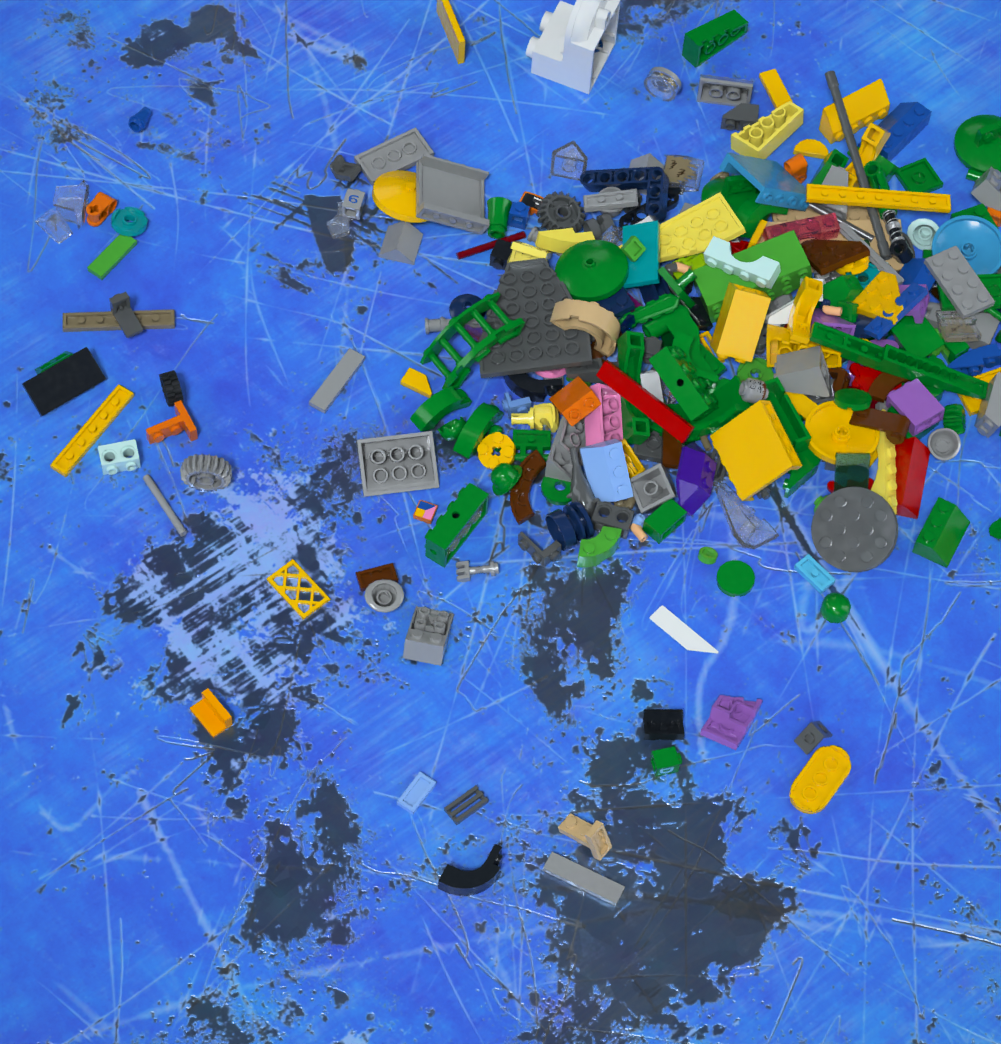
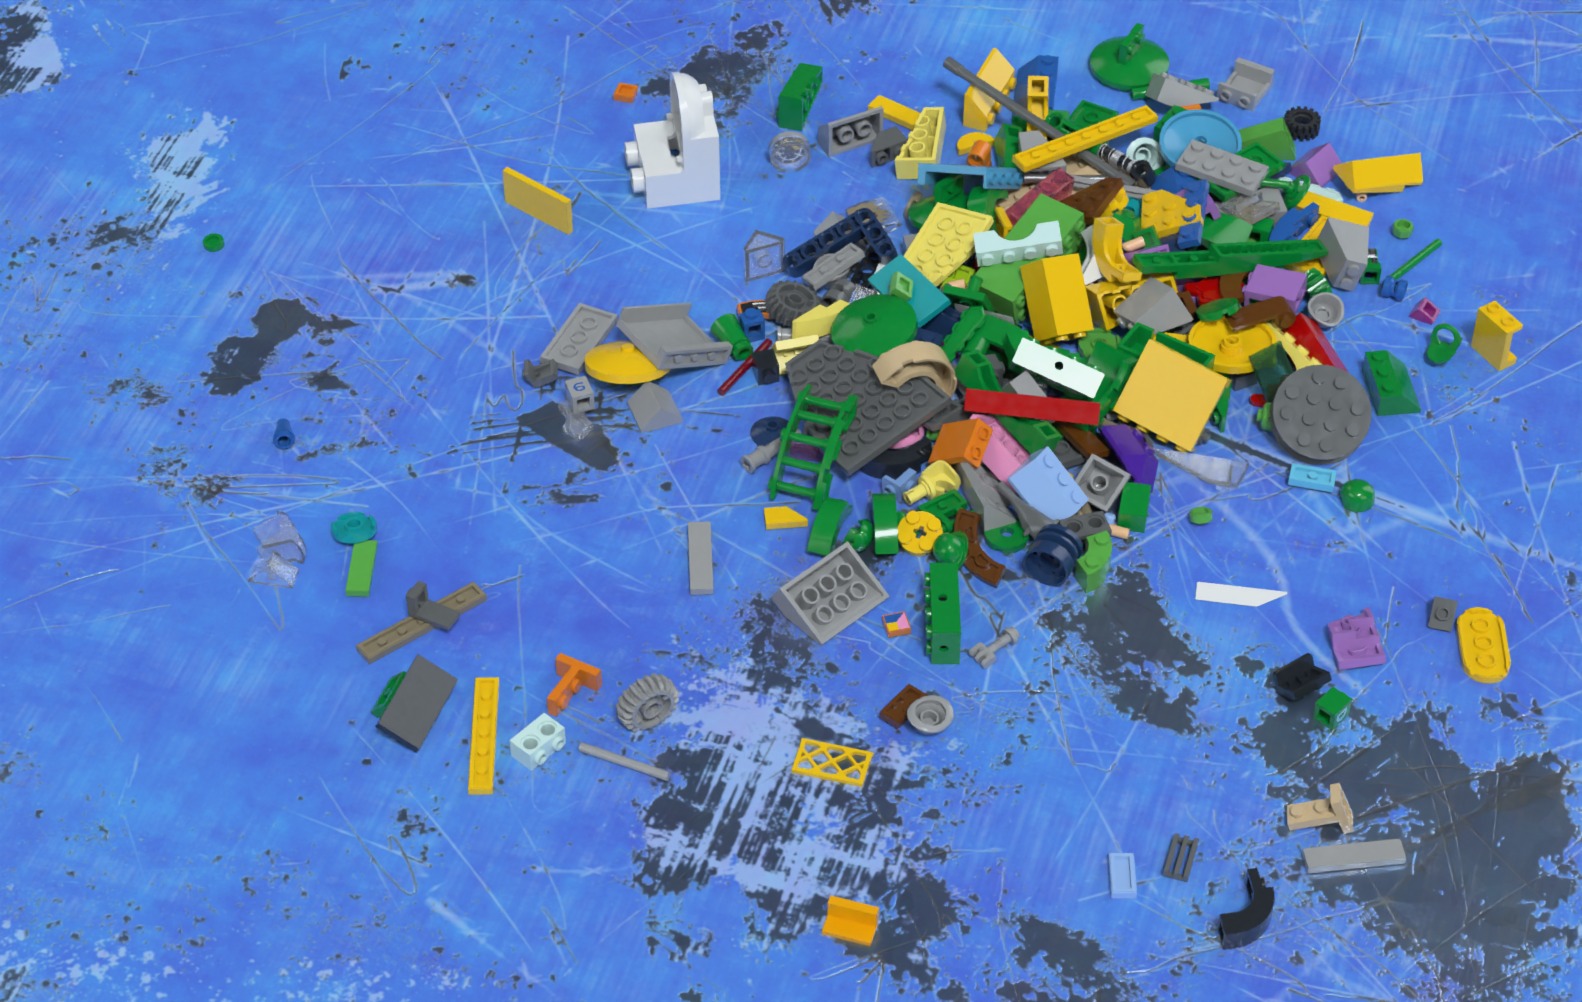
camera: 30 degrees left, 15 degrees down
orange piece [86,192,117,227] -> none
black tyre [159,370,184,407] -> none
light grey slope [403,606,454,666] -> none
dark grey bracket [518,532,562,567] -> none
clear blue tile [620,314,635,335] -> none
green tile [716,560,755,597] -> none
light grey head [739,378,769,404] -> none

